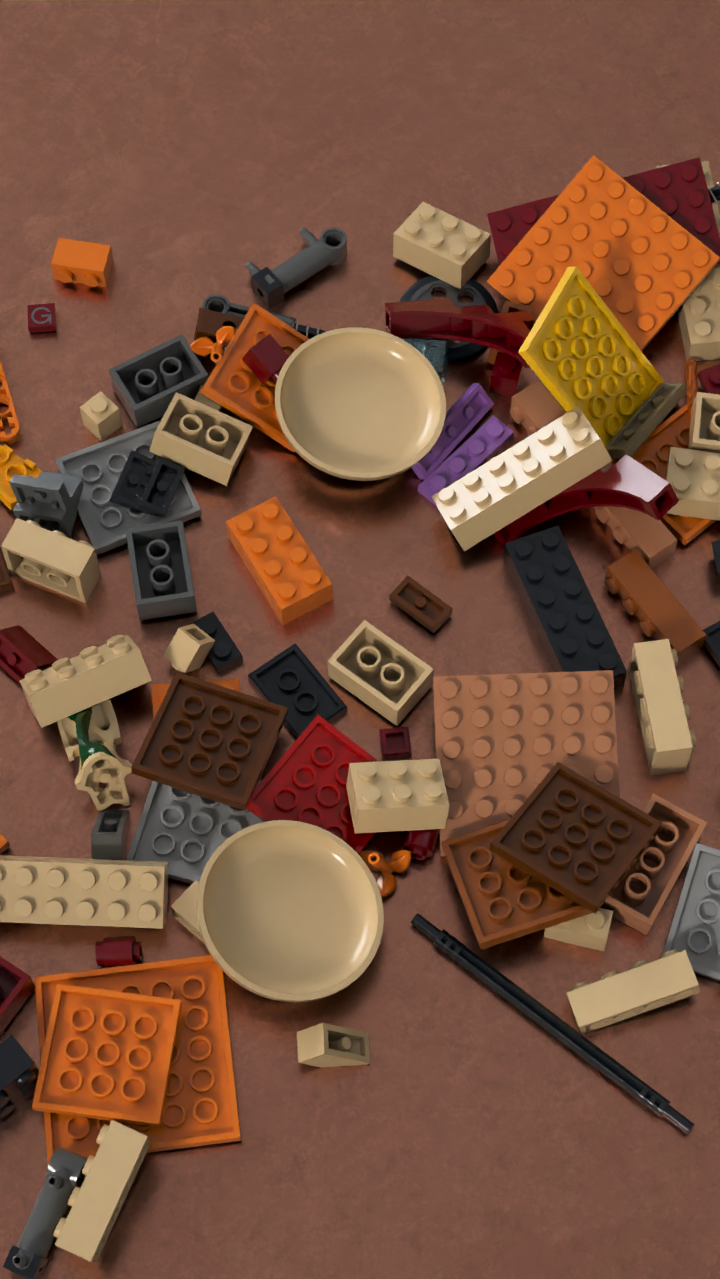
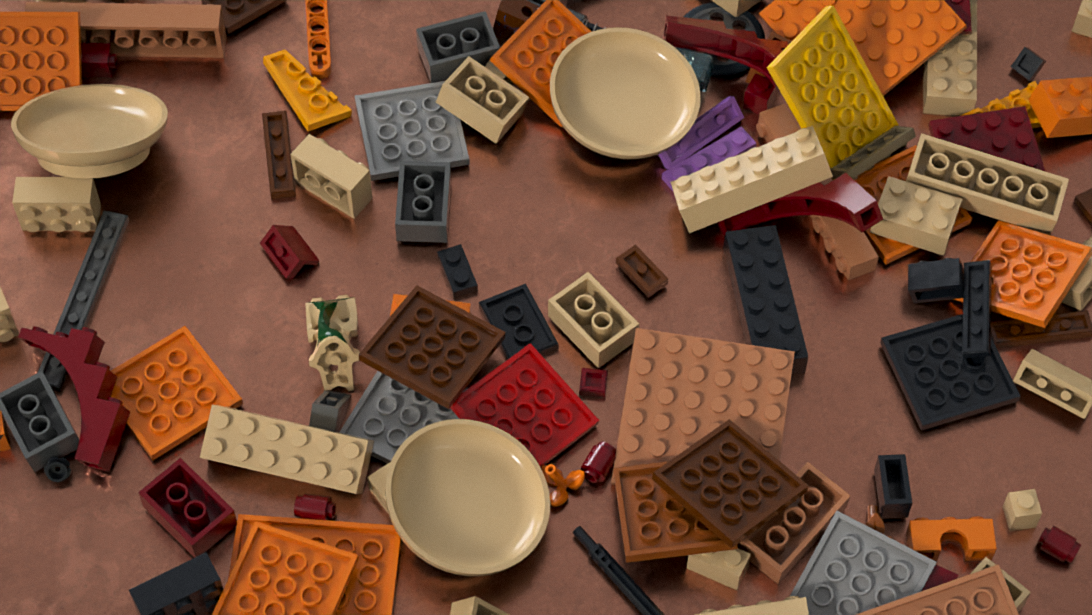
camera: 10 degrees right, 5 degrees down
dark grey piece [9,471,83,538] -> none
tan brick [19,634,152,728] -> none
tan brick [80,391,122,442] -> none
black slope [109,450,185,517] -> none
tan brick [163,624,215,673] -> none
orange plant [190,326,236,364] -> none
orange brick [226,496,333,625] -> none
dark red brick [242,334,289,384] -> none
tan brick [346,759,449,834] -> none
dark orange brick [605,550,706,663] -> none
tan brick [628,639,696,776] -> none
orange piece [686,358,698,411] -> none

